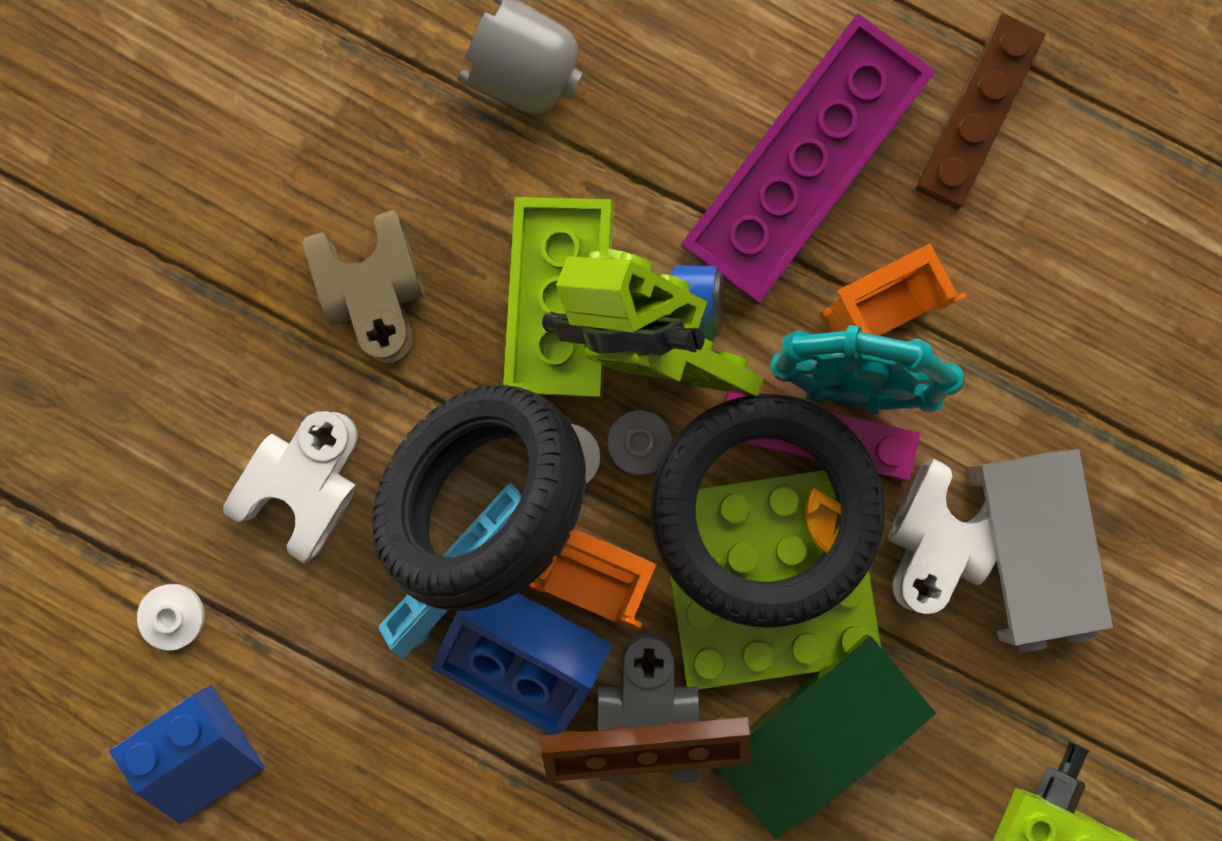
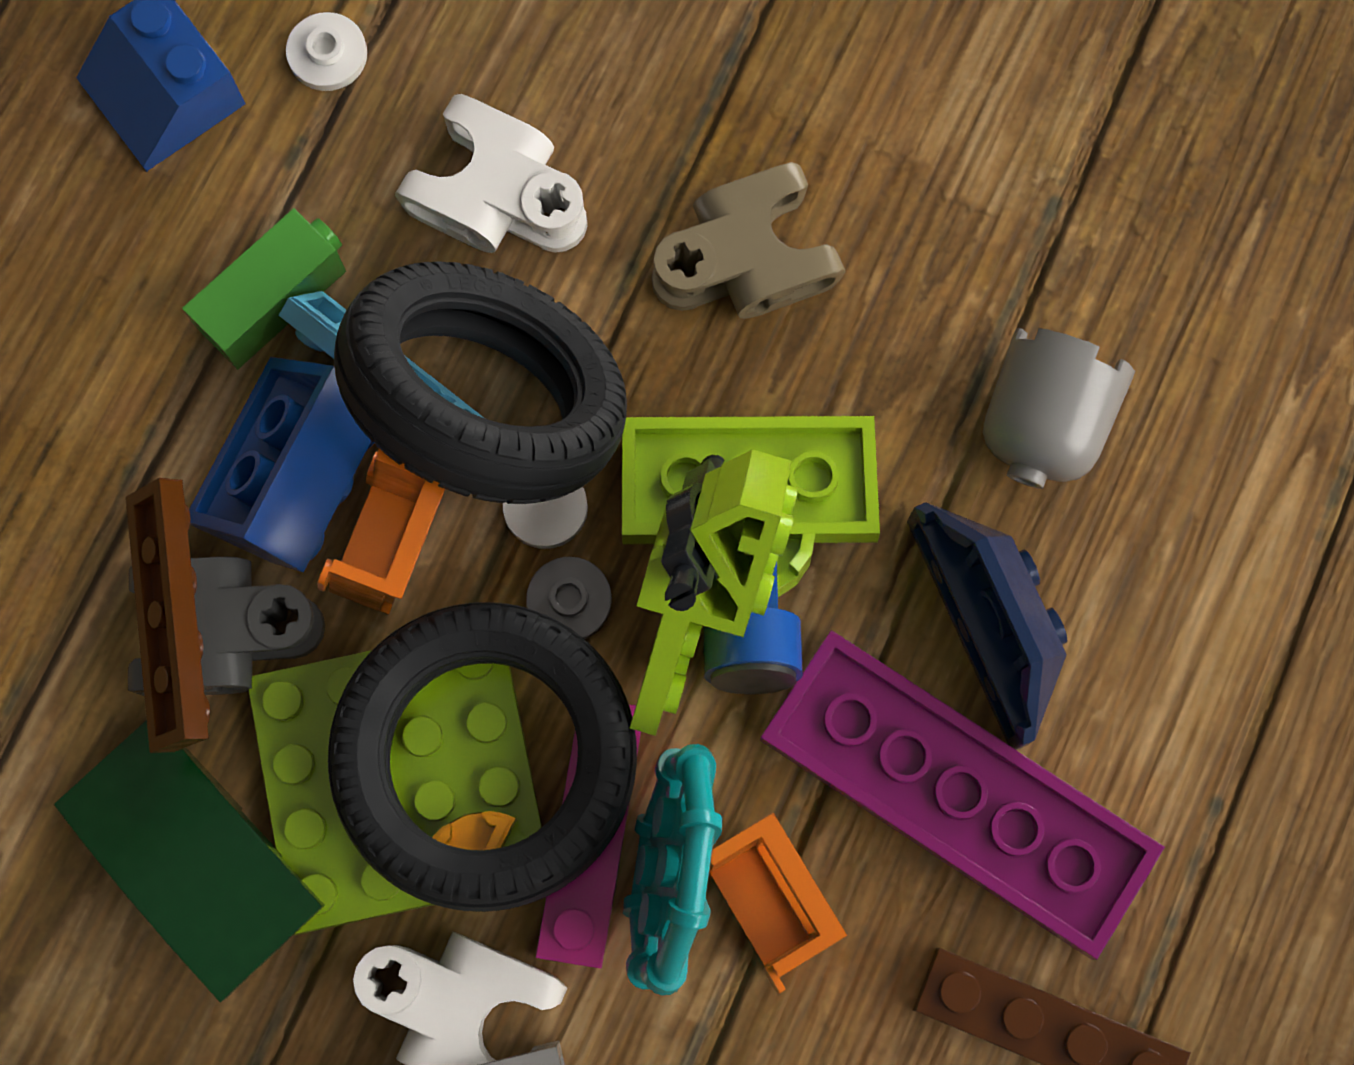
camera: 85 degrees right, 10 degrees down
none -> bright green brick [182,208,346,370]
none -> dark blue wedge [907,502,1067,750]

